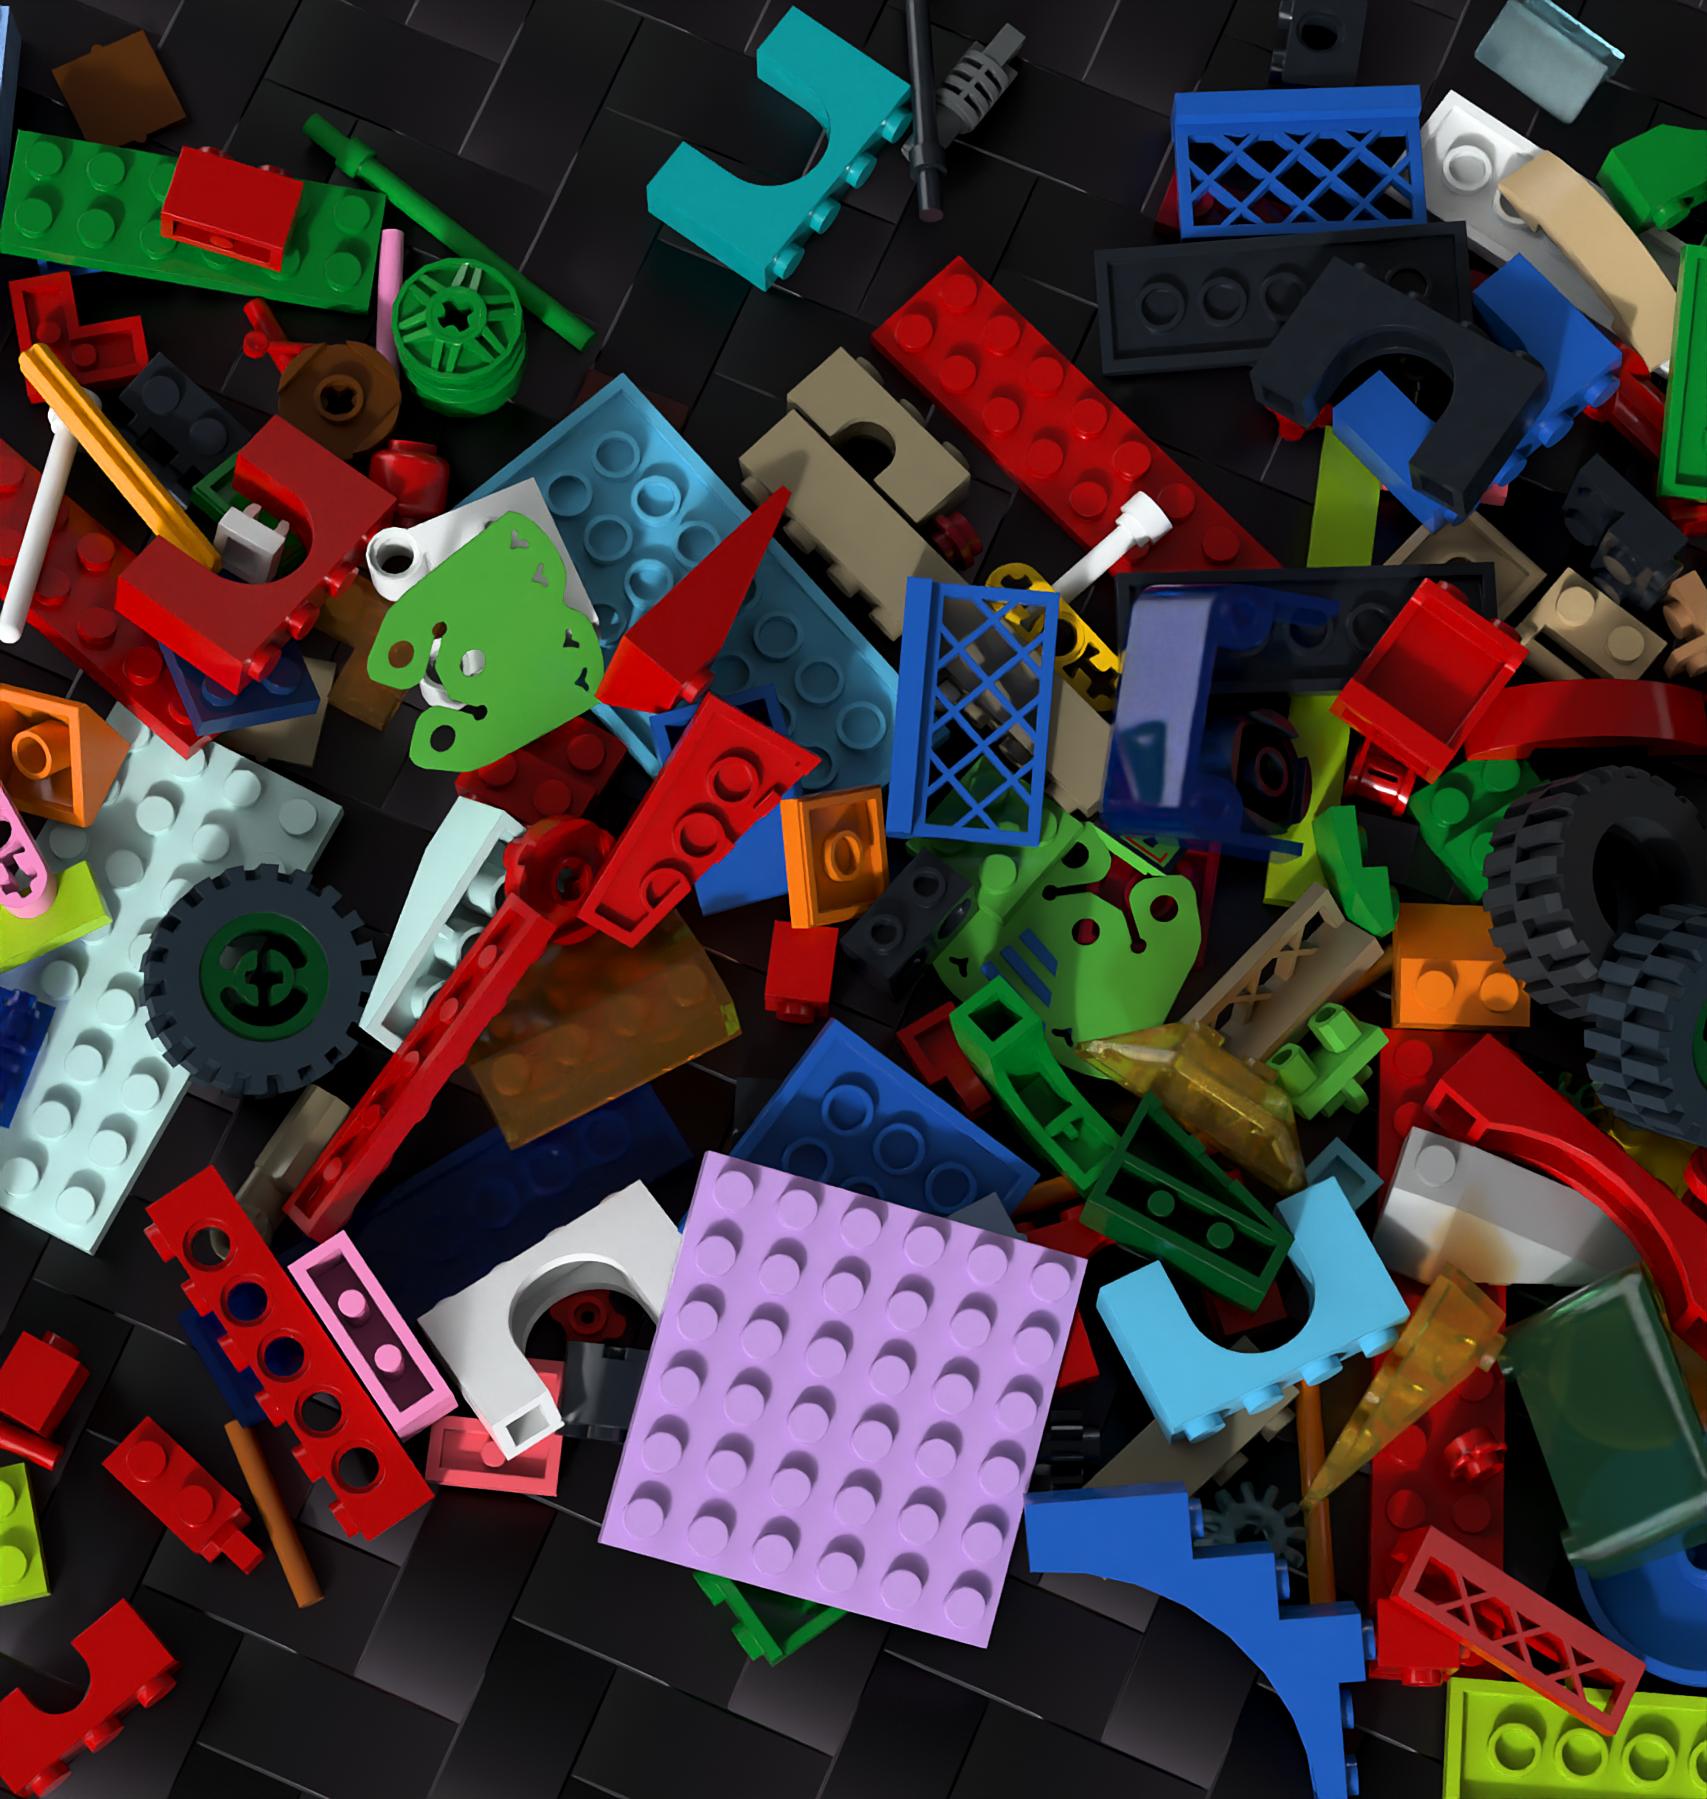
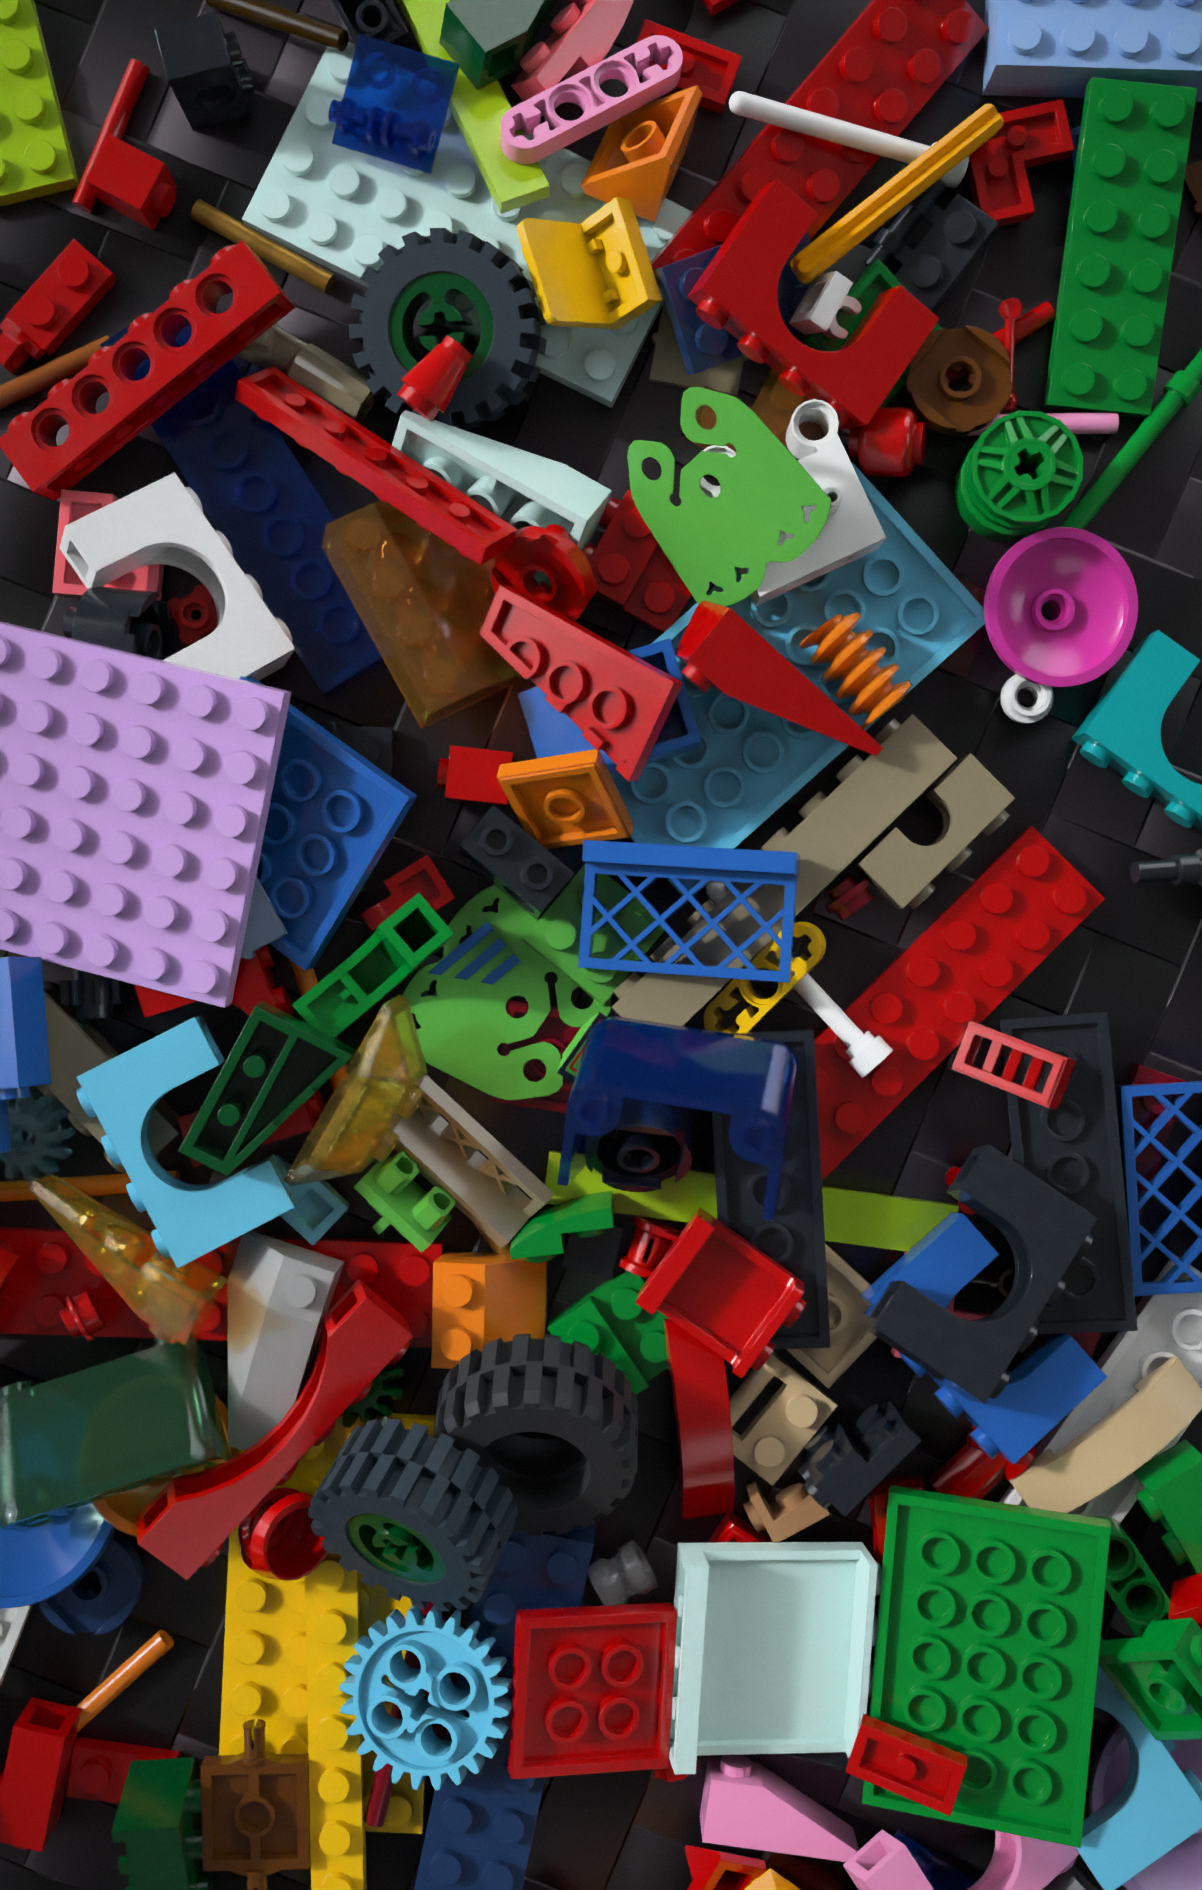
camera: 90 degrees right, 15 degrees up
red brick [160,145,304,273] -> none
bright pink brick [287,1230,459,1443] -> none
none -> pearl gold bar [191,199,336,294]
none -> red cone [397,335,473,422]
none -> yellow bracket [516,197,662,330]
none -> orange piece [798,612,912,729]
none -> slope [951,1021,1076,1109]
none -> dark pink dish [984,527,1138,687]
none -> white plate [1000,674,1054,724]

